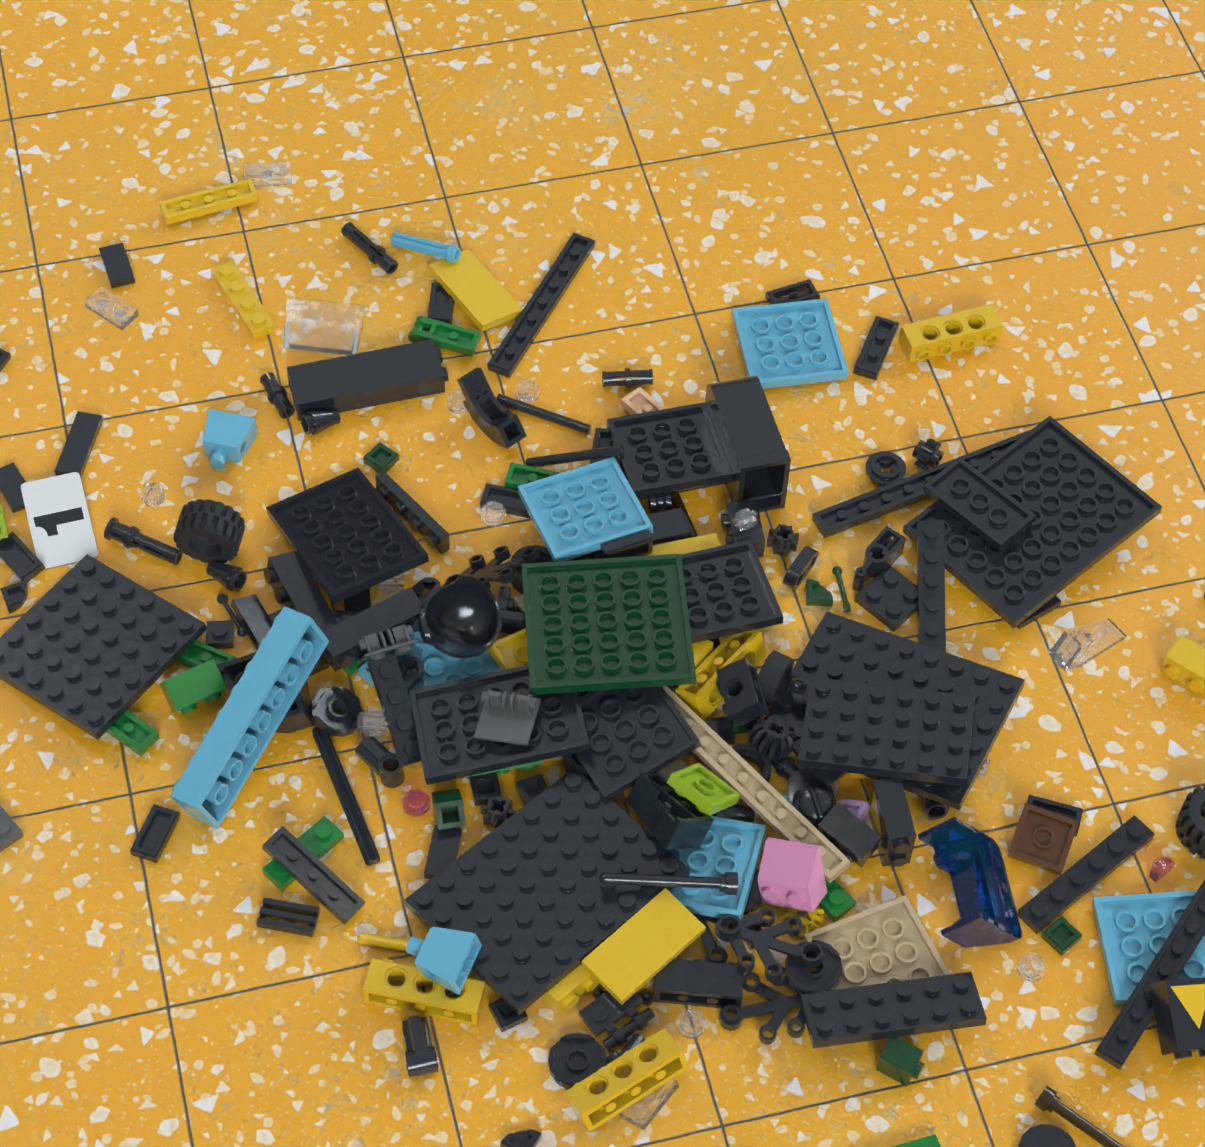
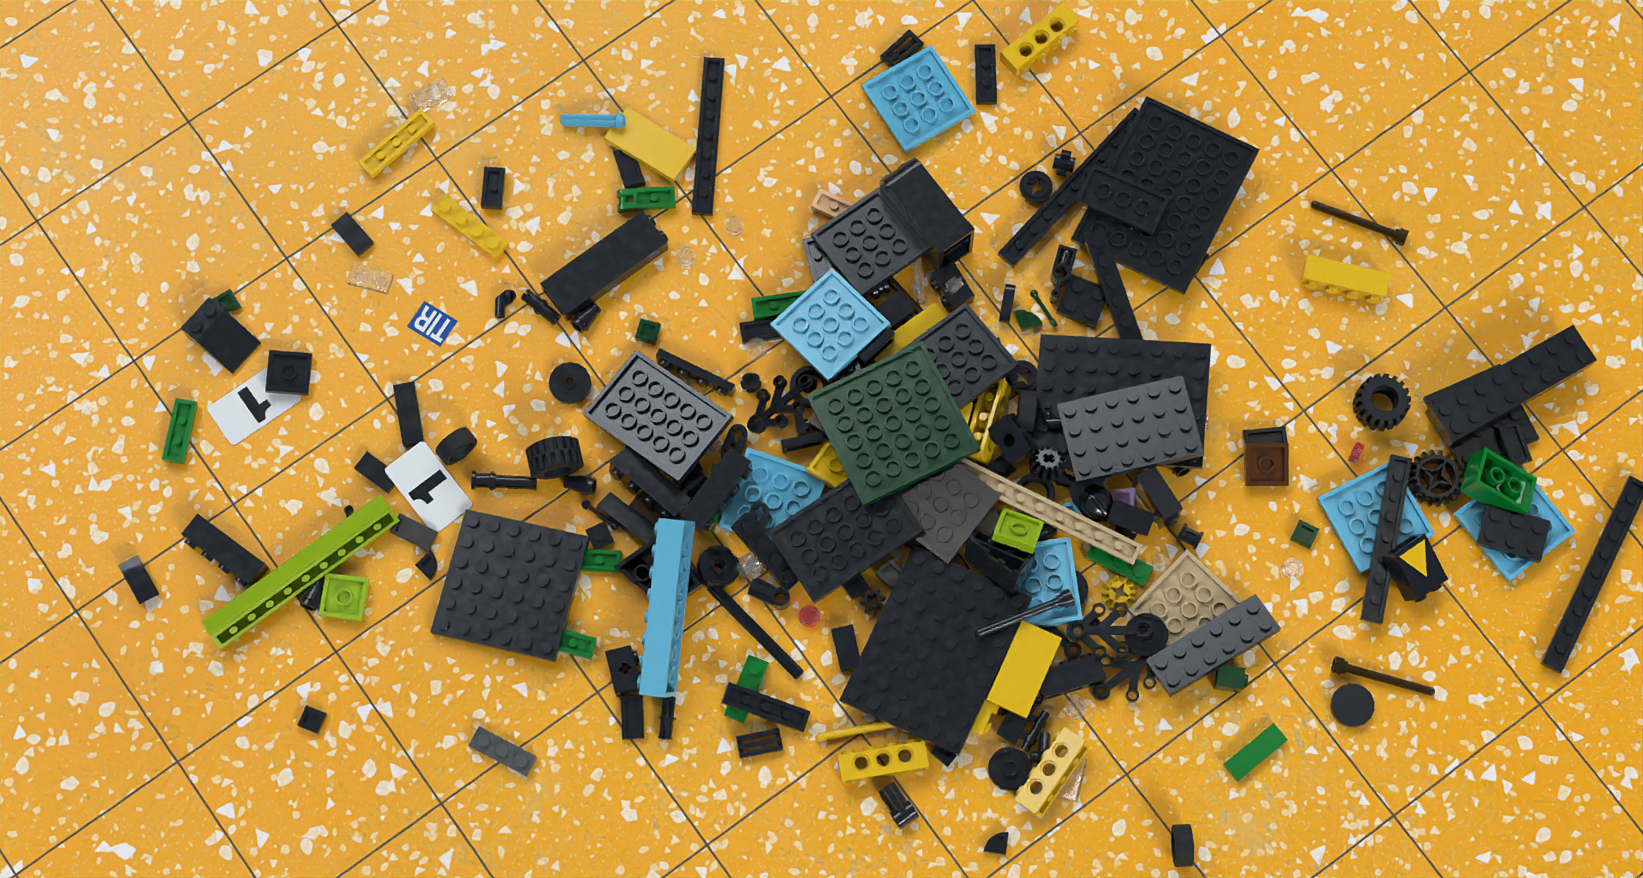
camera: 20 degrees left, 20 degrees up
clear plate [141,482,165,508] -> none
green brick [159,659,227,715] -> none
medium azure torso [203,408,258,469] -> none
clear slope [283,297,365,355] -> none
black pin [341,222,398,275] -> none
dark grey hinge [358,624,418,664] -> none
medium azure torso [406,927,482,994] -> none
black piece [418,574,502,658] -> none
dark green brick [431,788,466,830] -> none
black arch [457,368,527,449] -> none
dark grey hinge [474,689,541,746] -> none
black bar [496,394,592,435] -> none
black bar [526,445,625,467] -> none
black pin [602,368,653,388] -> none
bright pink slope [757,837,827,912] -> none
black gear [766,524,799,557] -> none
clear blue windscreen [918,816,1022,948] -> none
black plate [1017,815,1155,934] -> none
clear slope [1048,618,1127,671] -> none
none -> blue sticker [407,301,458,346]
none -> black tyre [435,427,477,466]
none -> black plate [481,167,506,210]
none -> black arm [494,289,516,319]
none -> black plate [549,362,592,405]
none -> black brick [605,645,642,697]
none -> black axle [658,696,676,740]
none -> black plate [740,373,761,393]
none -> clear plate [912,258,928,305]
none -> black gear [1005,360,1038,393]
none -> black bush [1176,523,1204,550]

